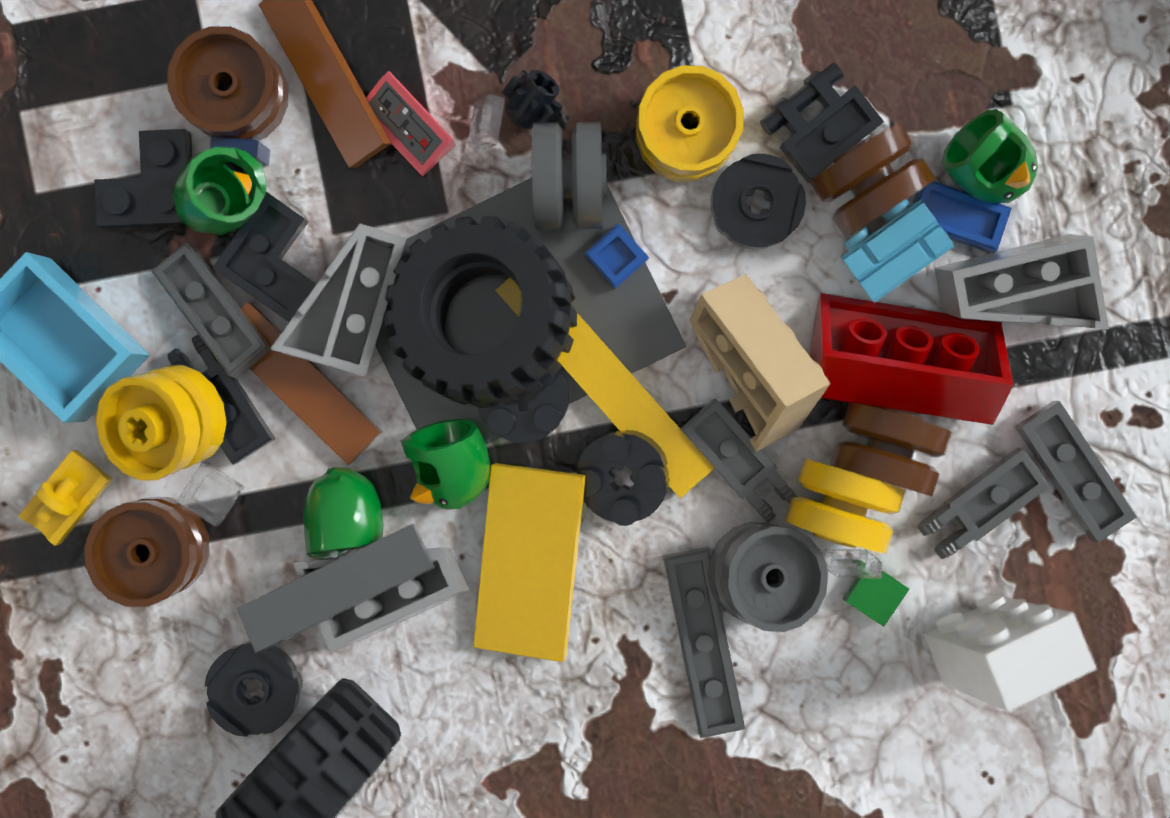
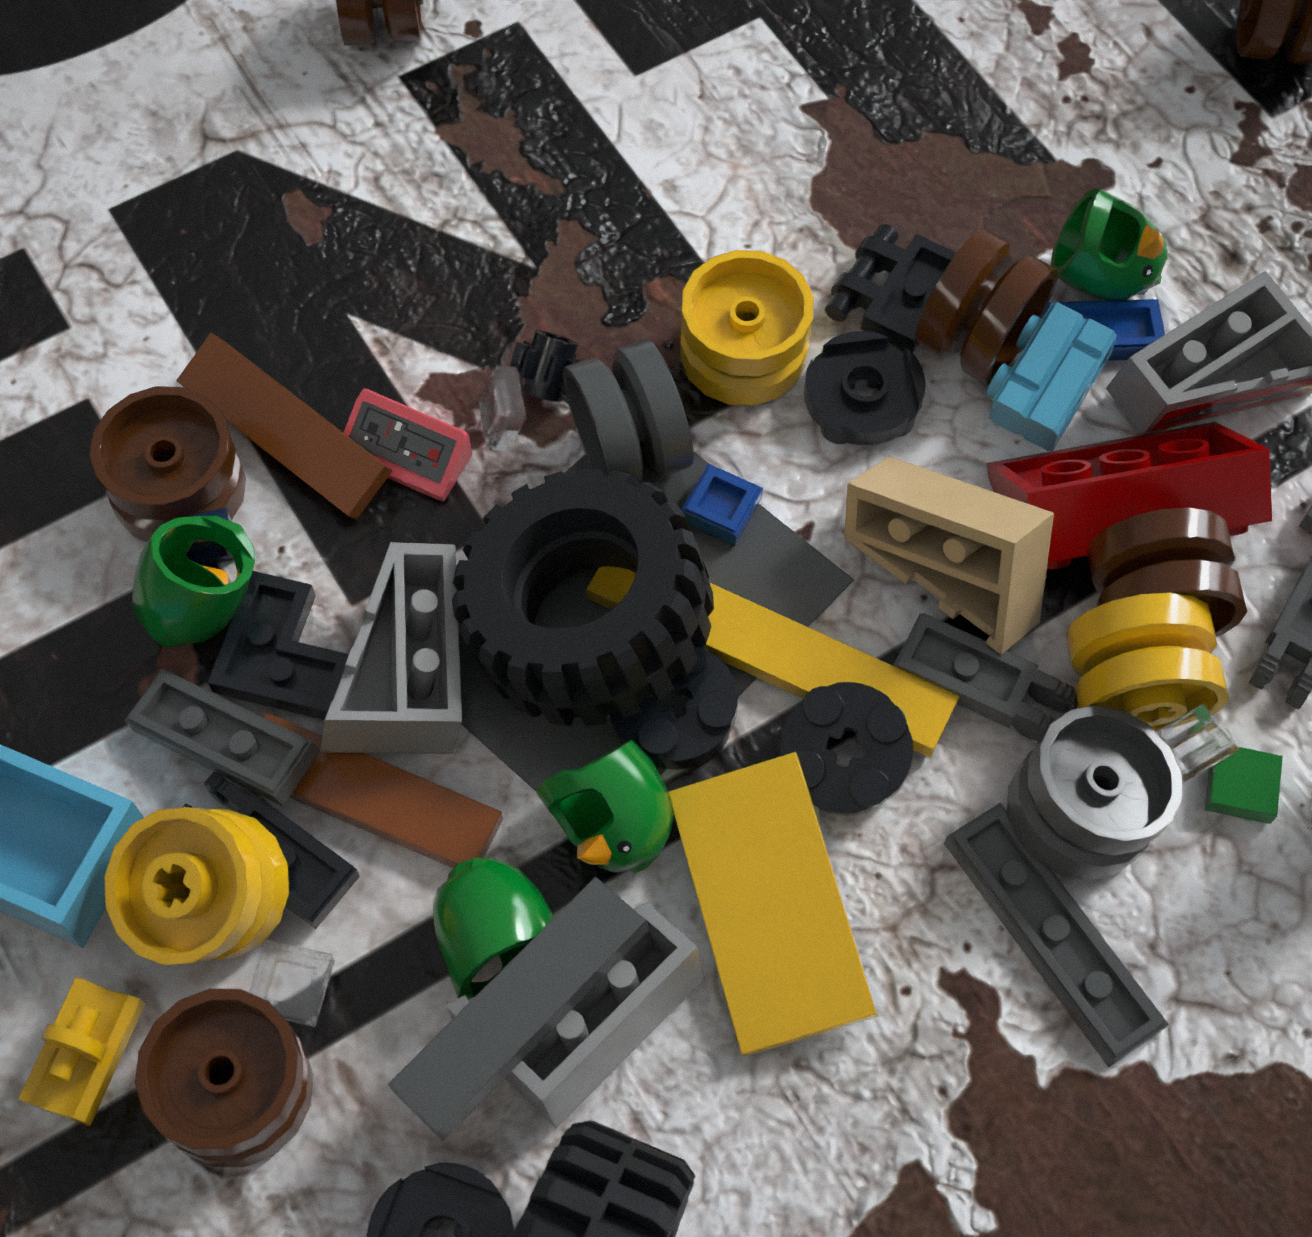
camera: 25 degrees left, 25 degrees down
black plate [94,129,192,229] -> none

